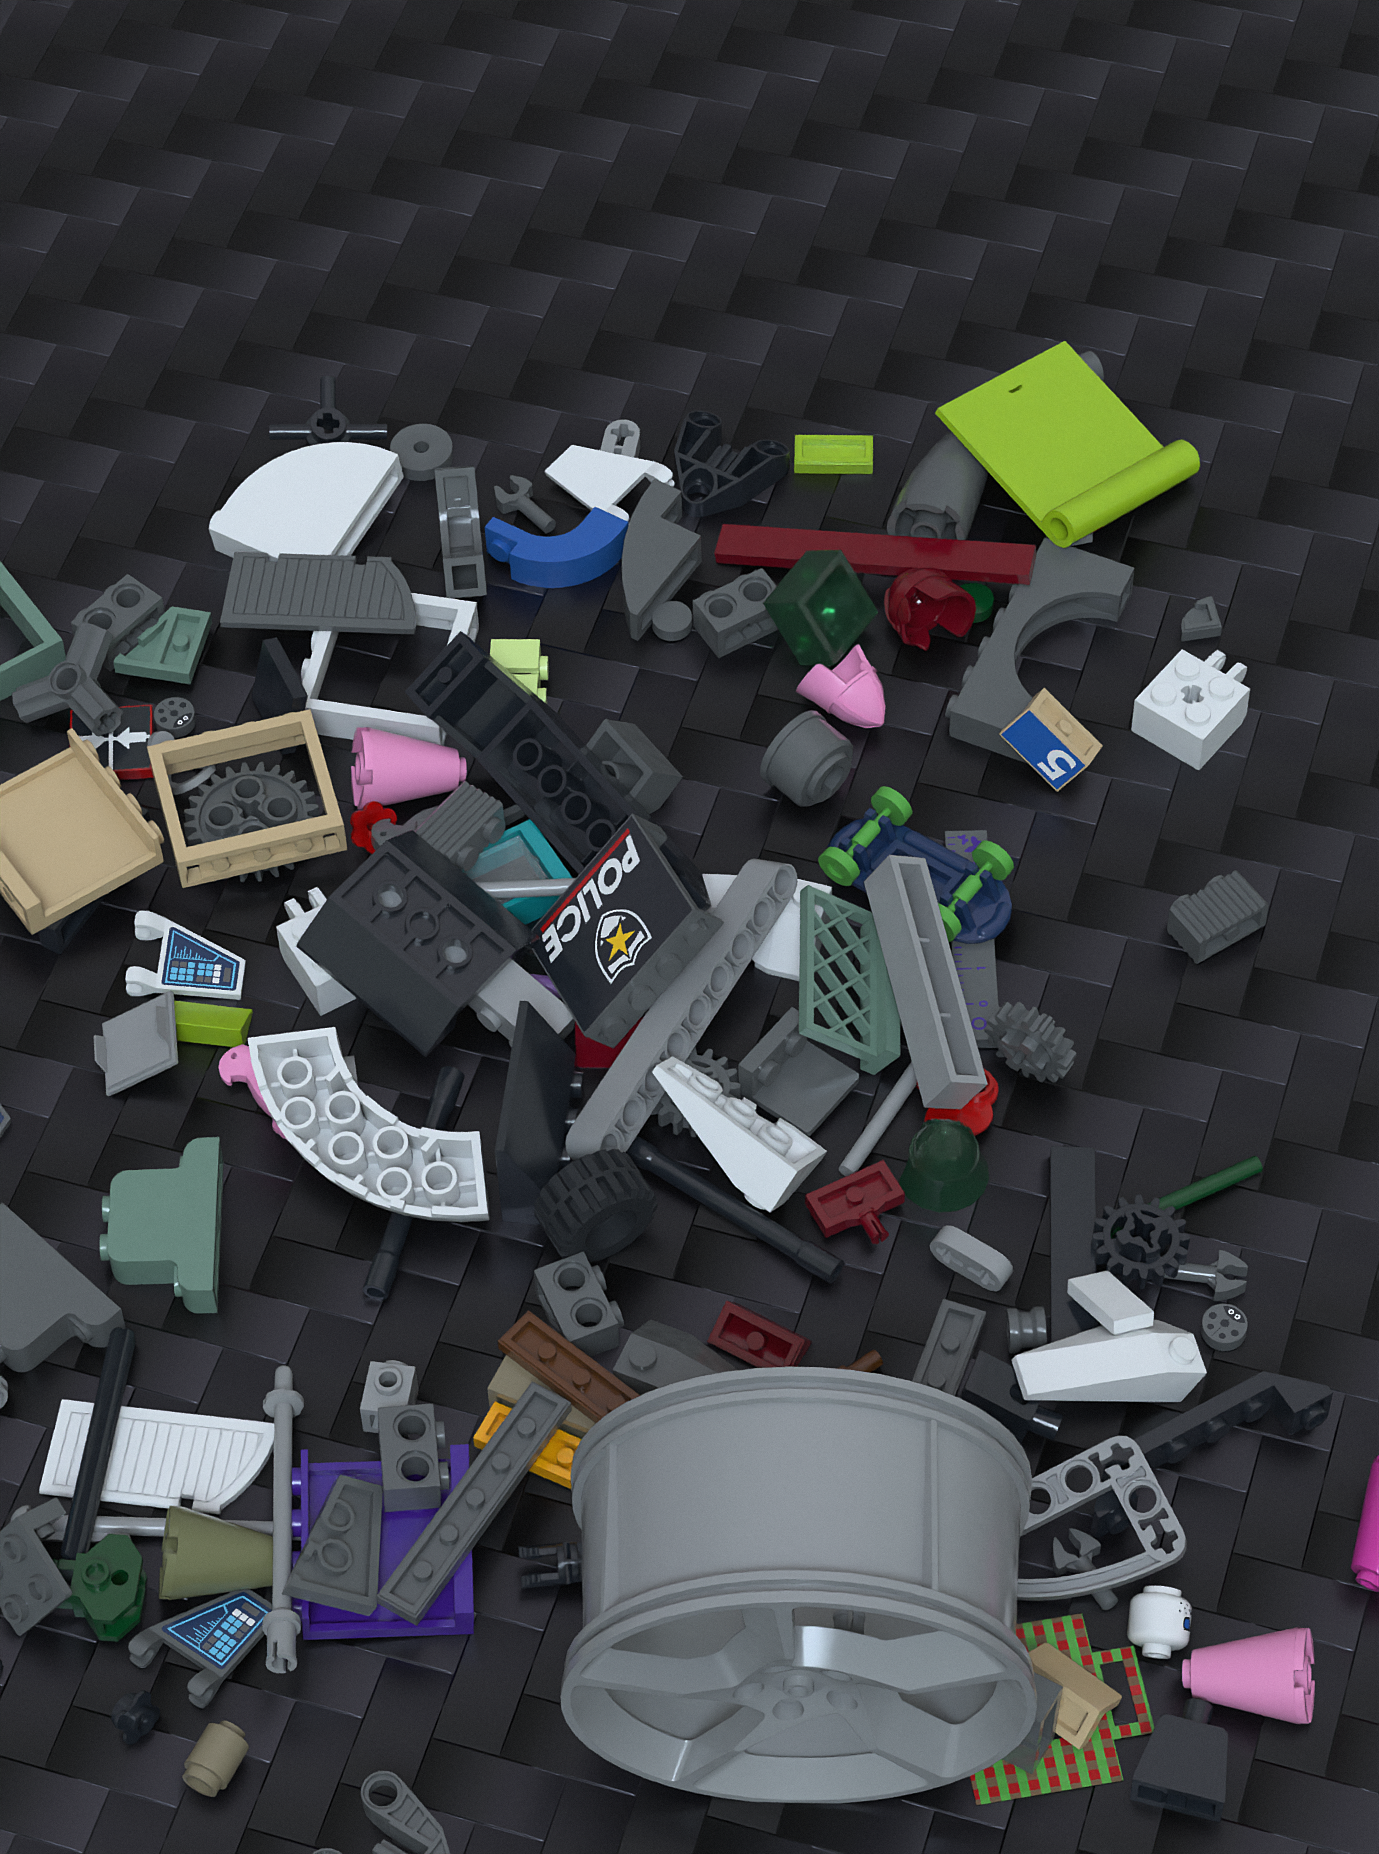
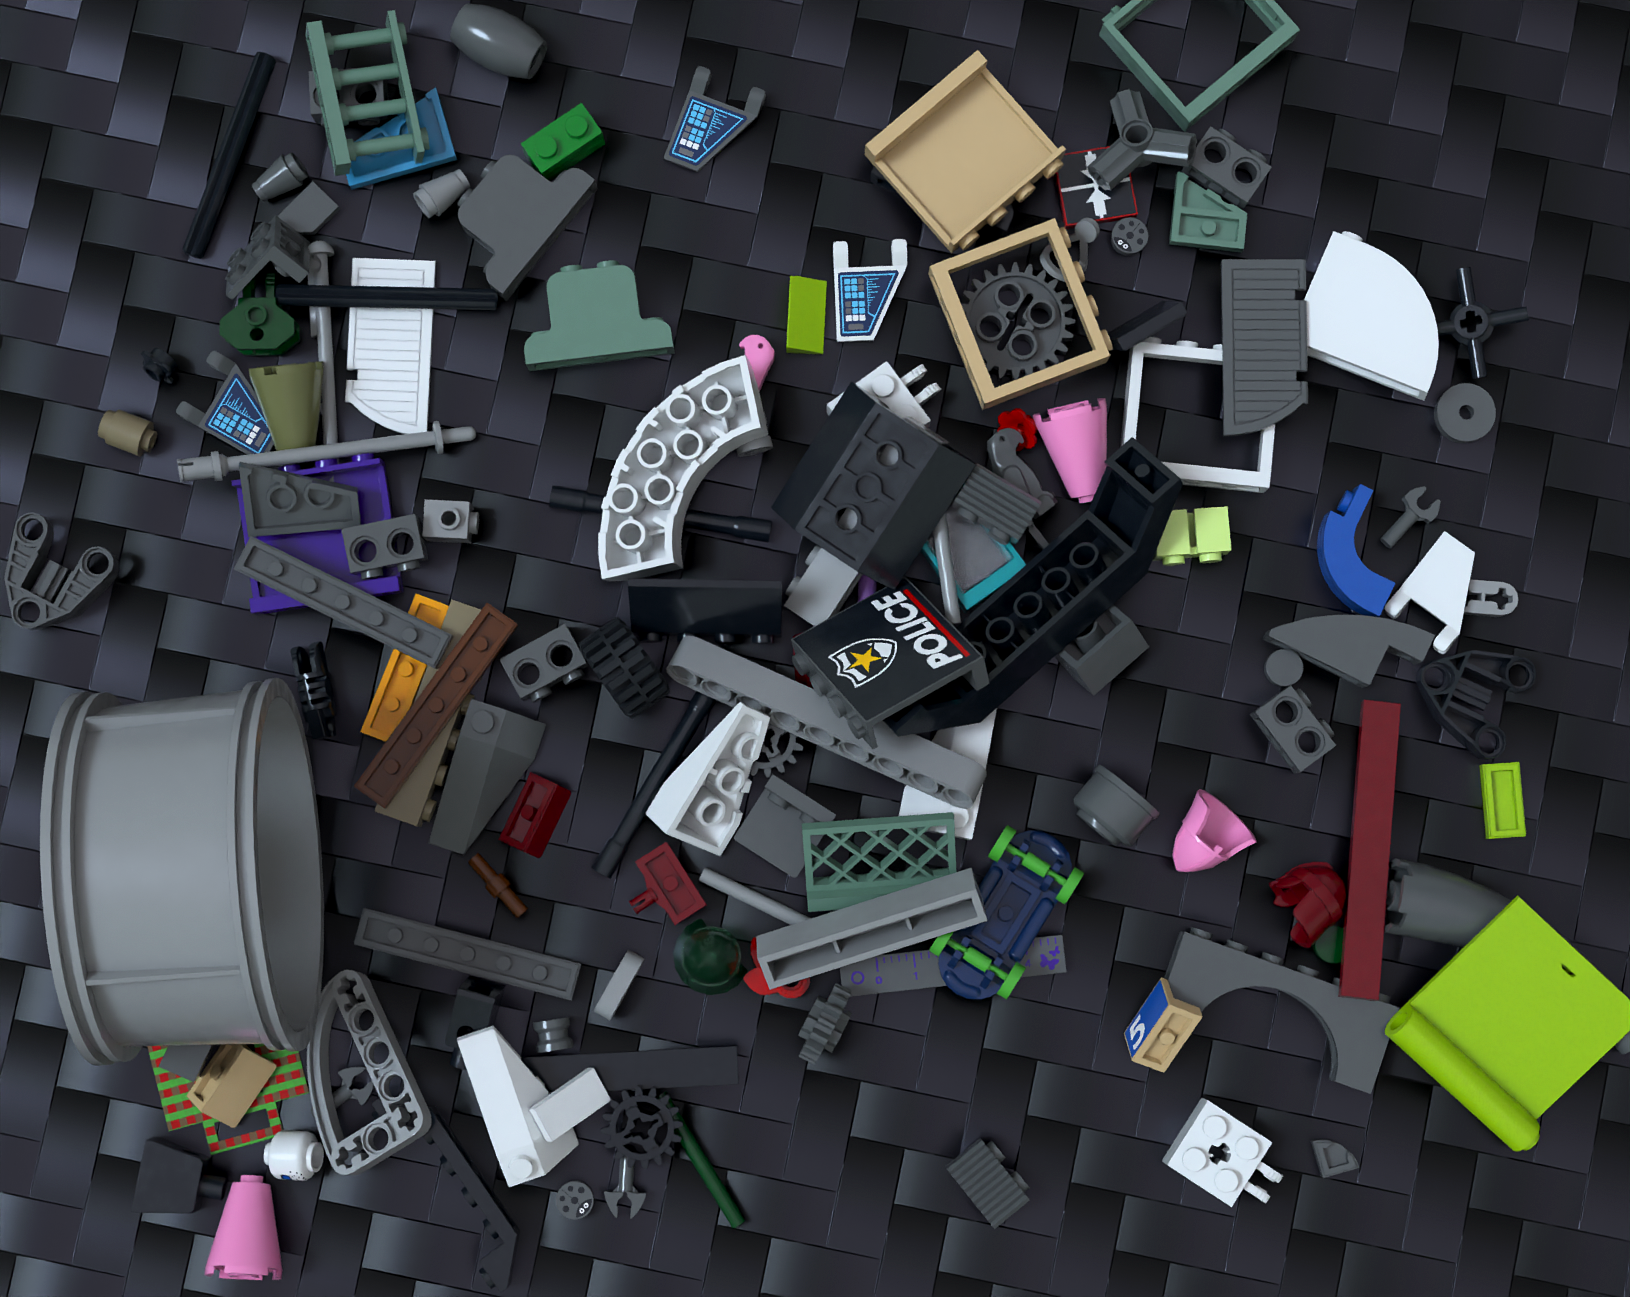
camera: 80 degrees right, 30 degrees up
light grey piece [94,991,178,1096] -> none
dark grey arch [435,465,487,598] -> none
clear green piece [763,550,878,665] -> none

